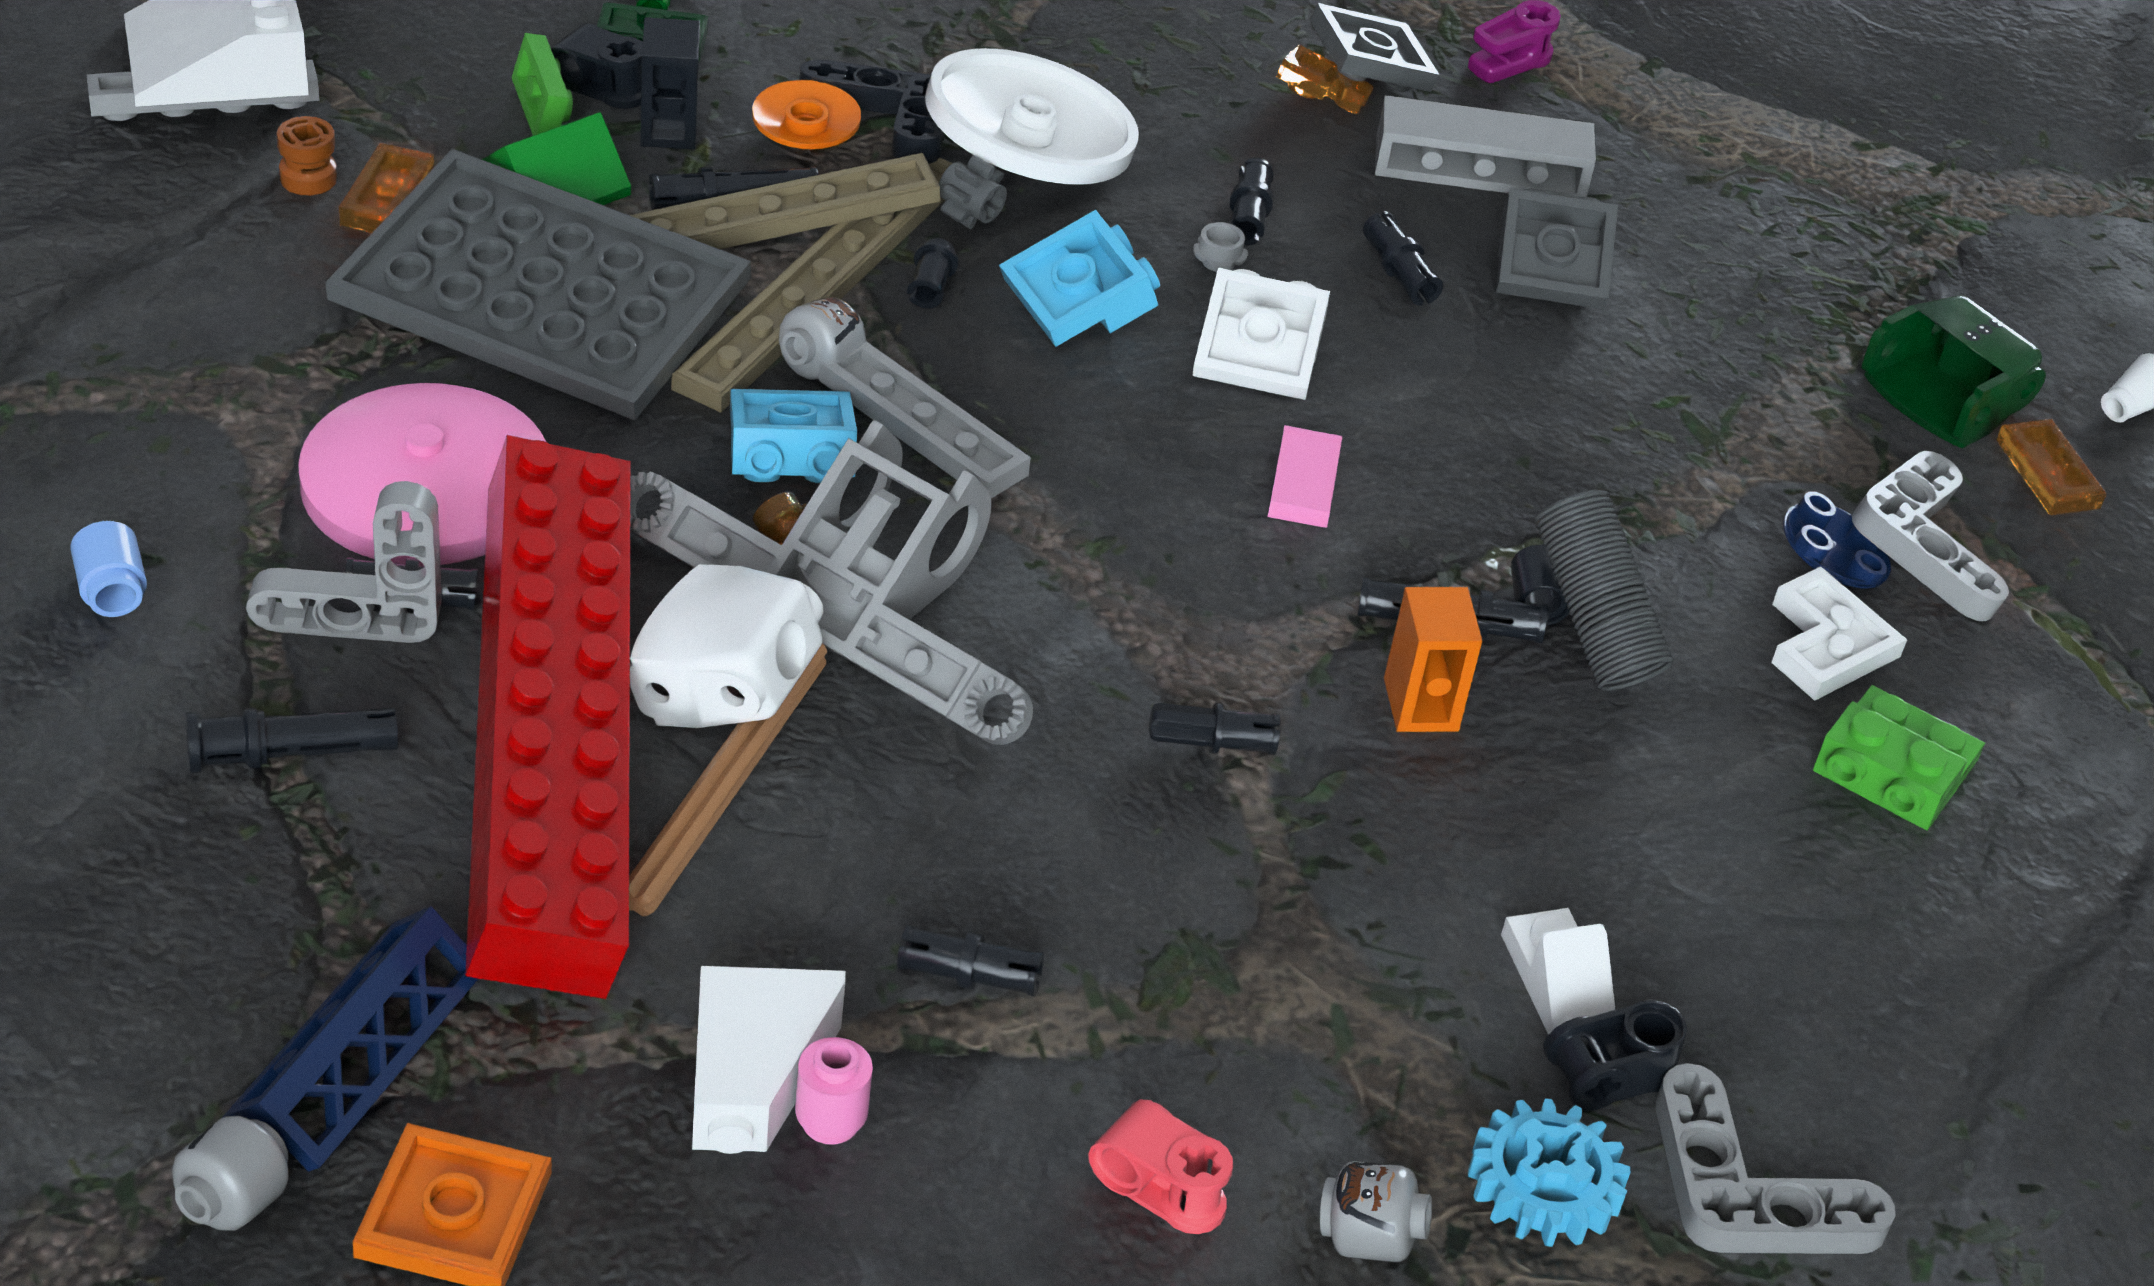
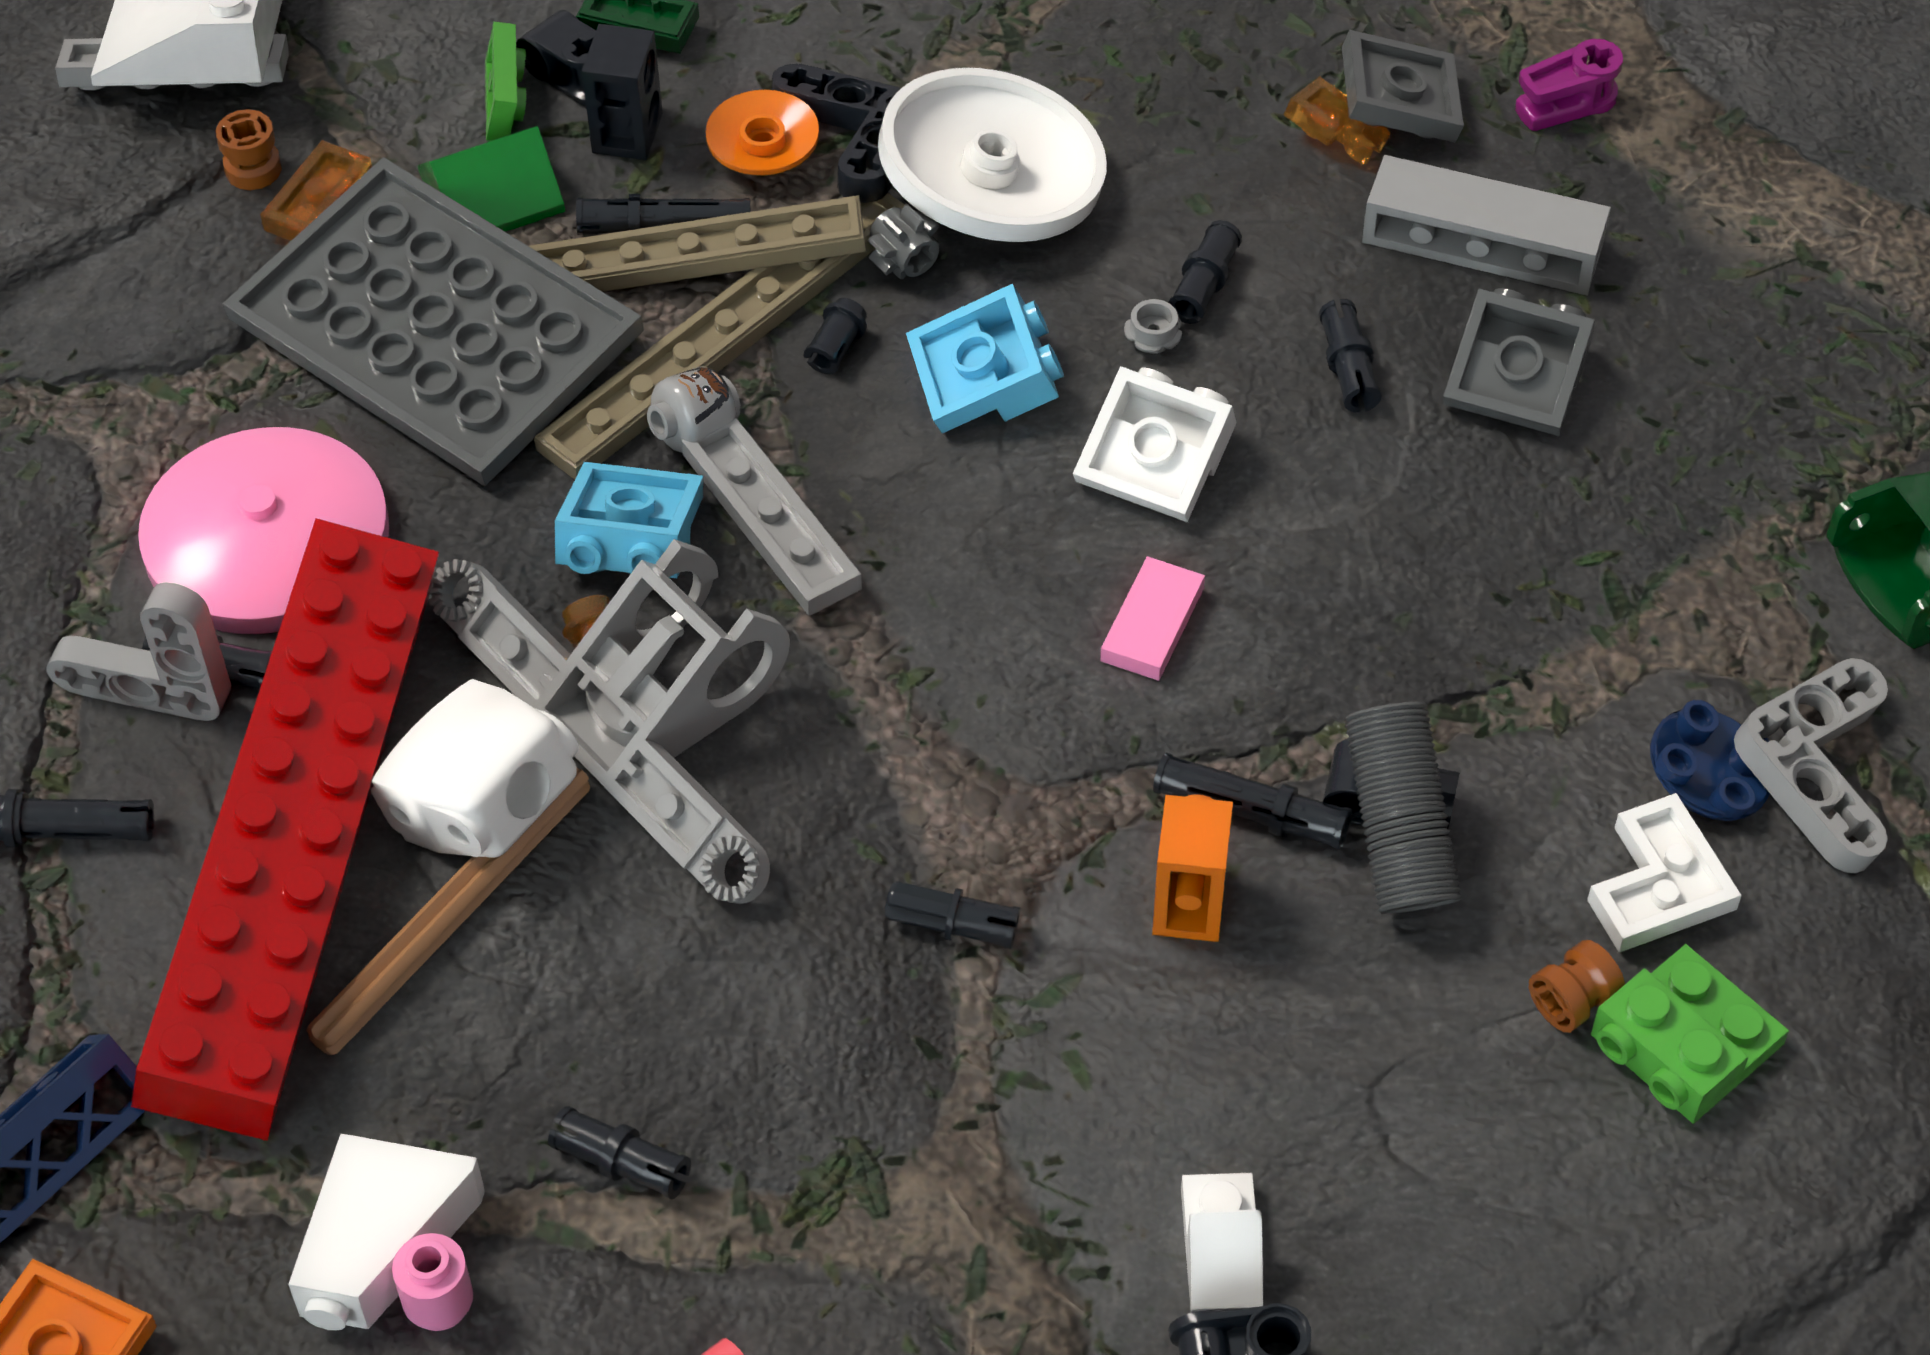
camera: 20 degrees right, 10 degrees up
none -> dark orange wheel [1529,940,1625,1032]

